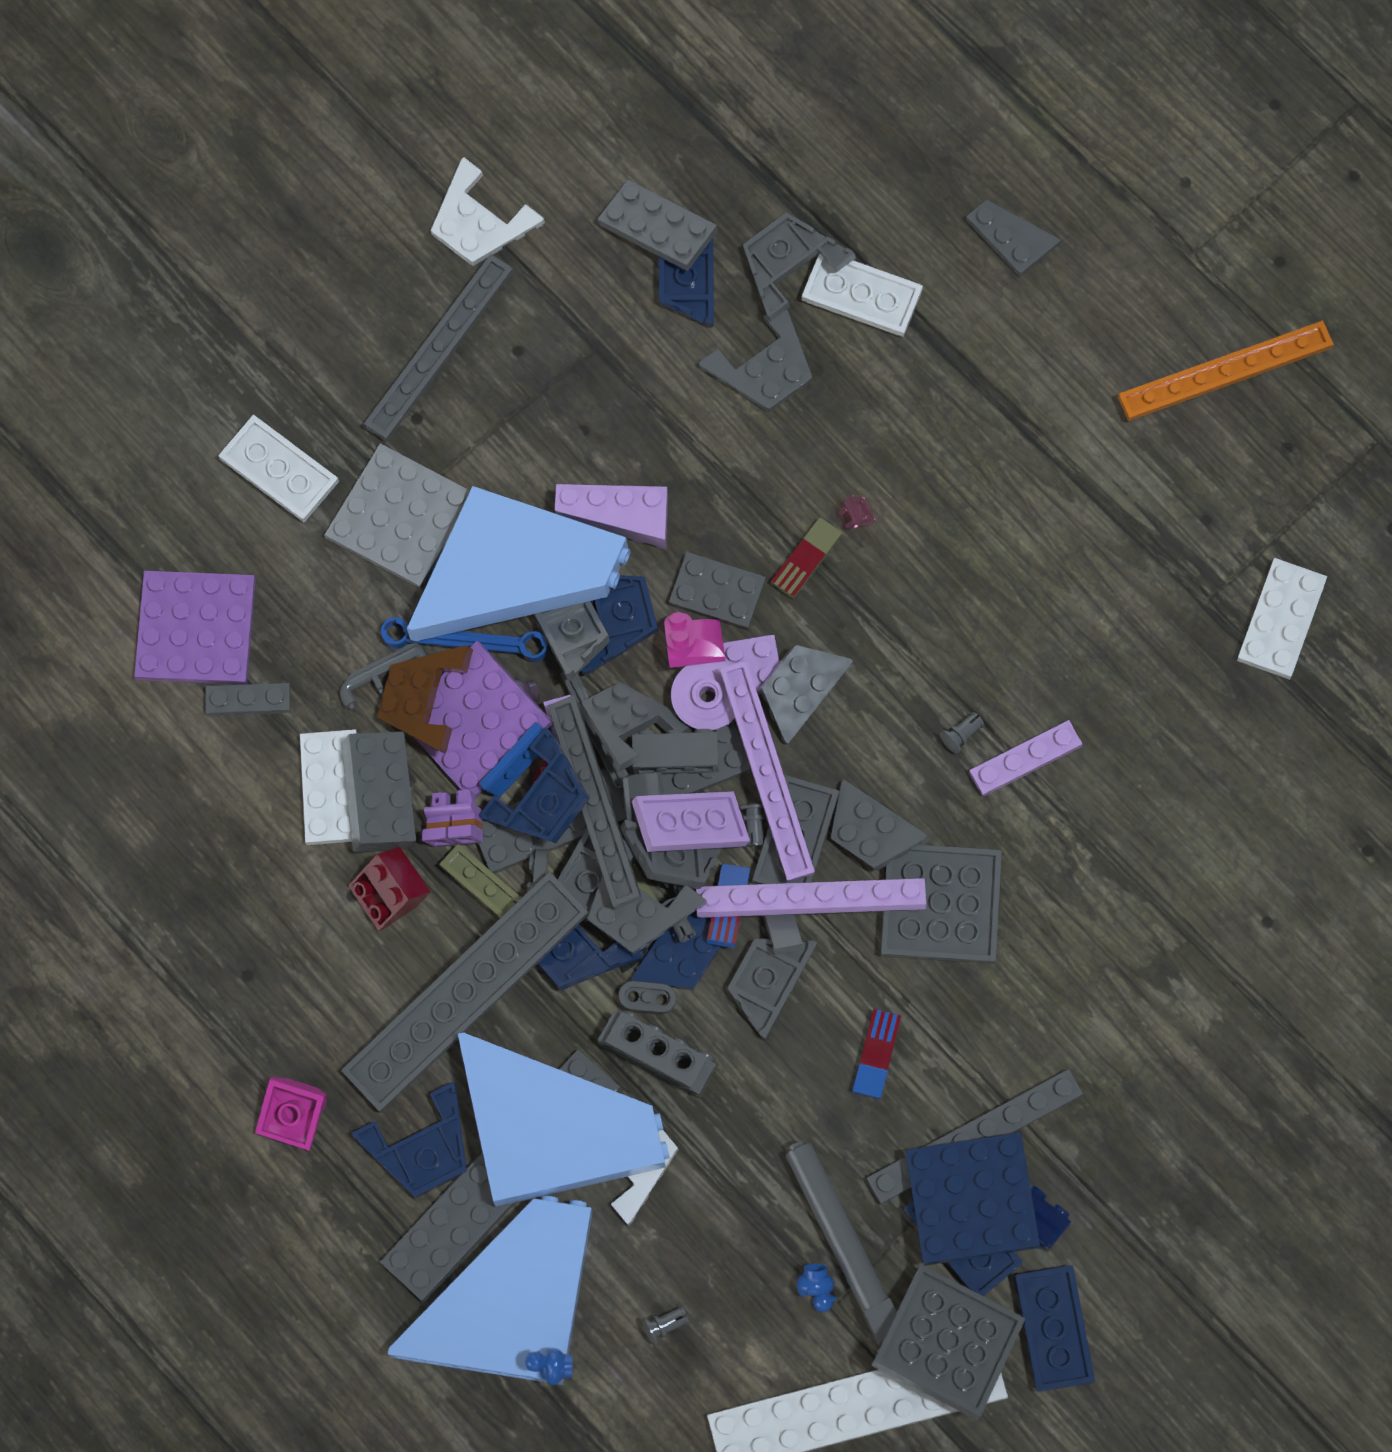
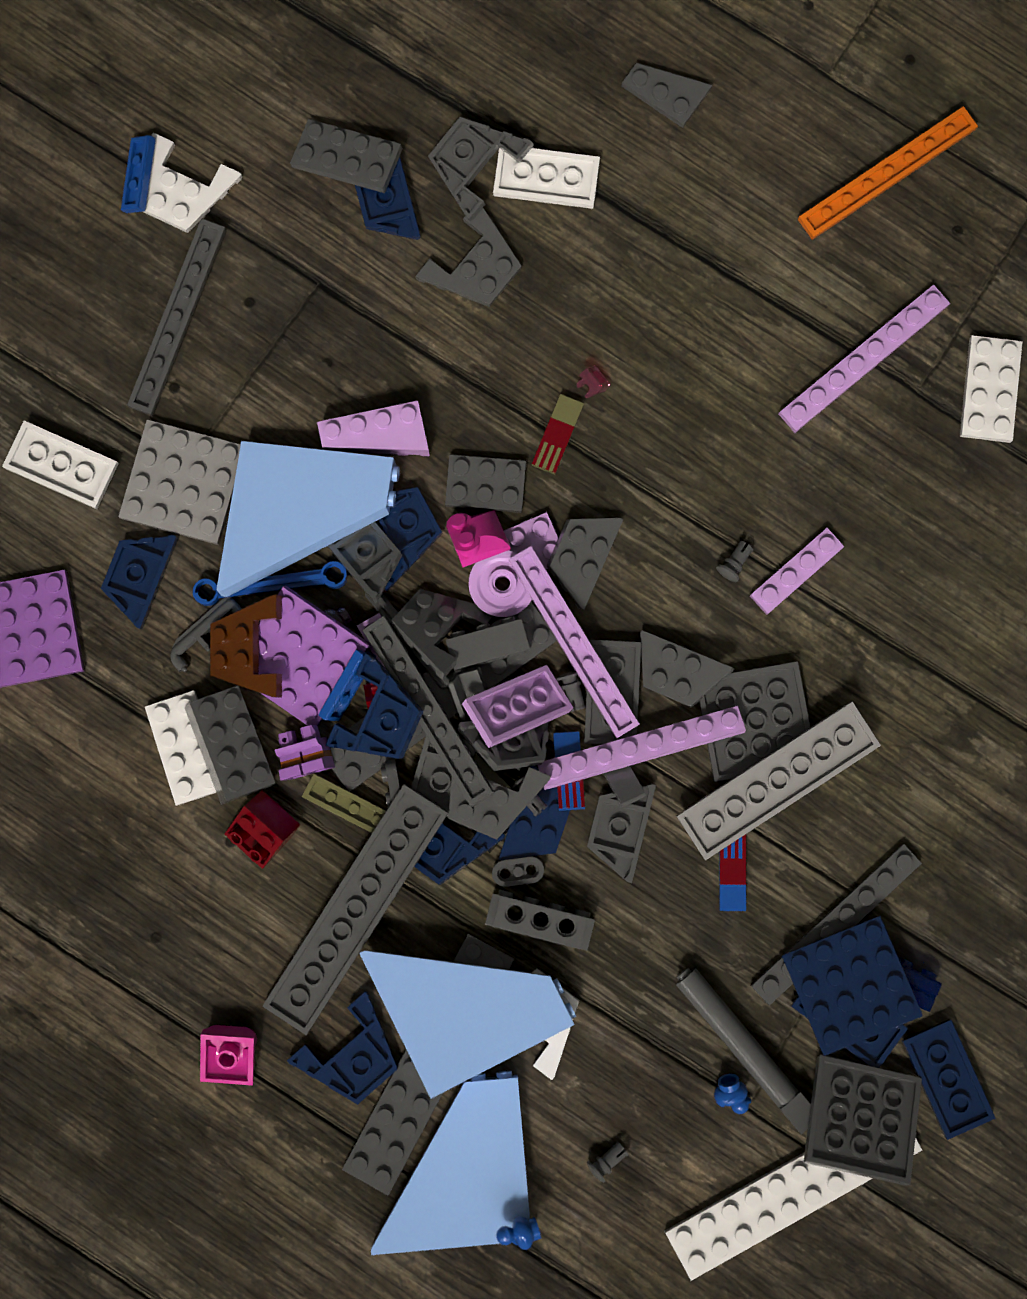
camera: 20 degrees left, 10 degrees up
dark grey plate [206,683,291,716] -> none
none -> dark blue wing [101,535,178,630]
none -> blue tile [121,135,156,213]
none -> light grey plate [676,701,881,860]
none -> lavender plate [779,285,950,433]

